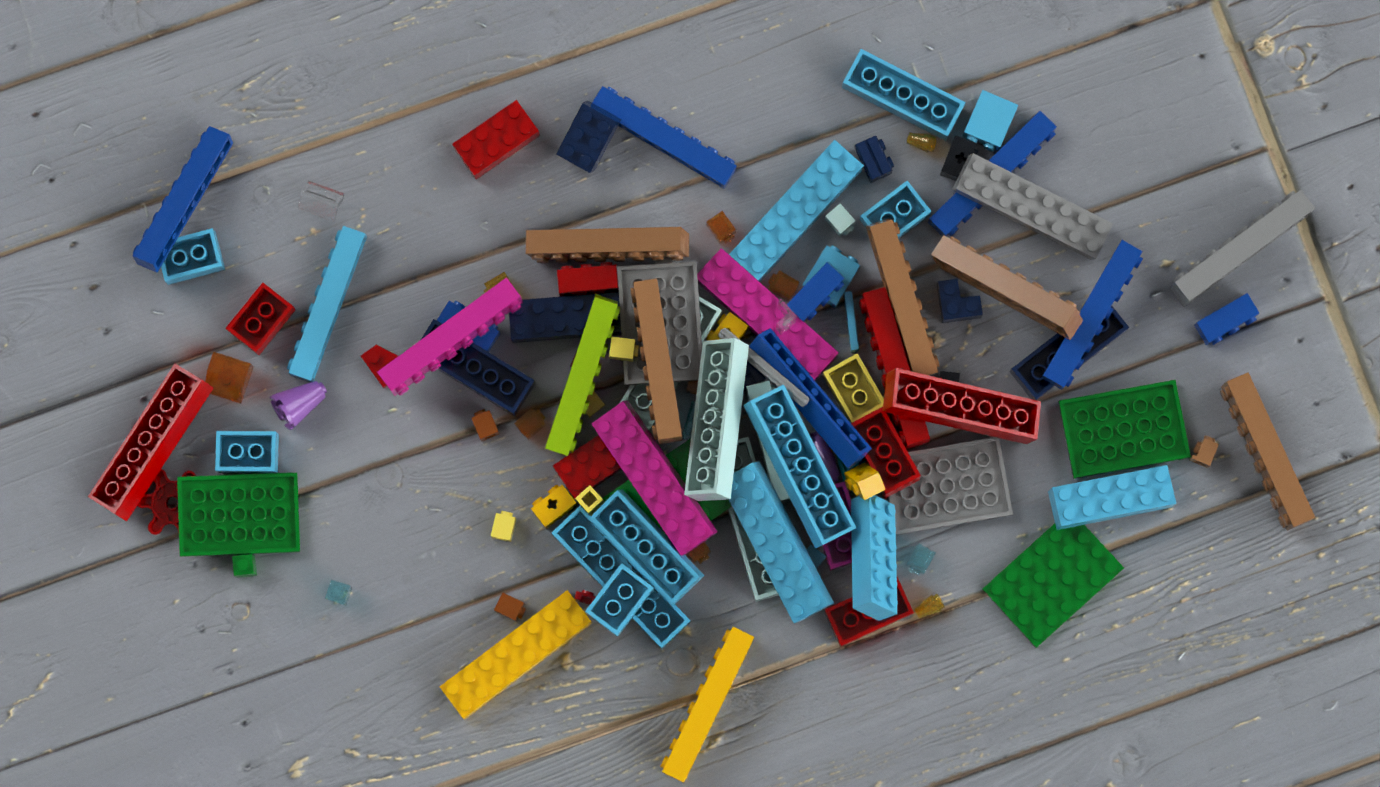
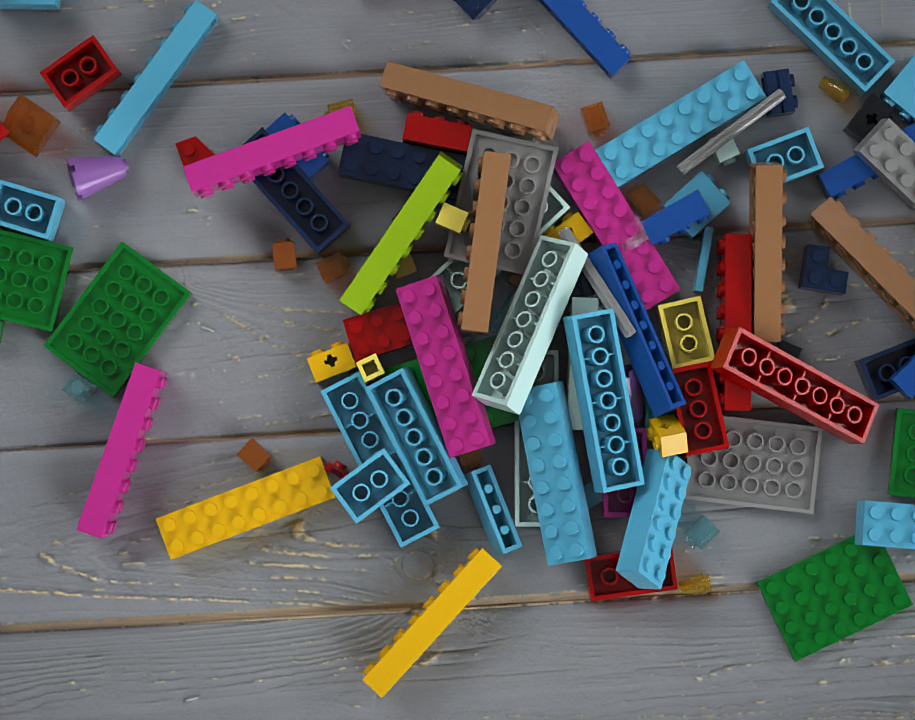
camera: 15 degrees right, 5 degrees up
light yellow brick [491,511,516,542] -> none
none -> green plate [44,241,192,398]
none -> dark pink brick [76,362,168,539]
none -> medium azure brick [464,465,522,557]
none -> light grey axle [677,89,786,175]

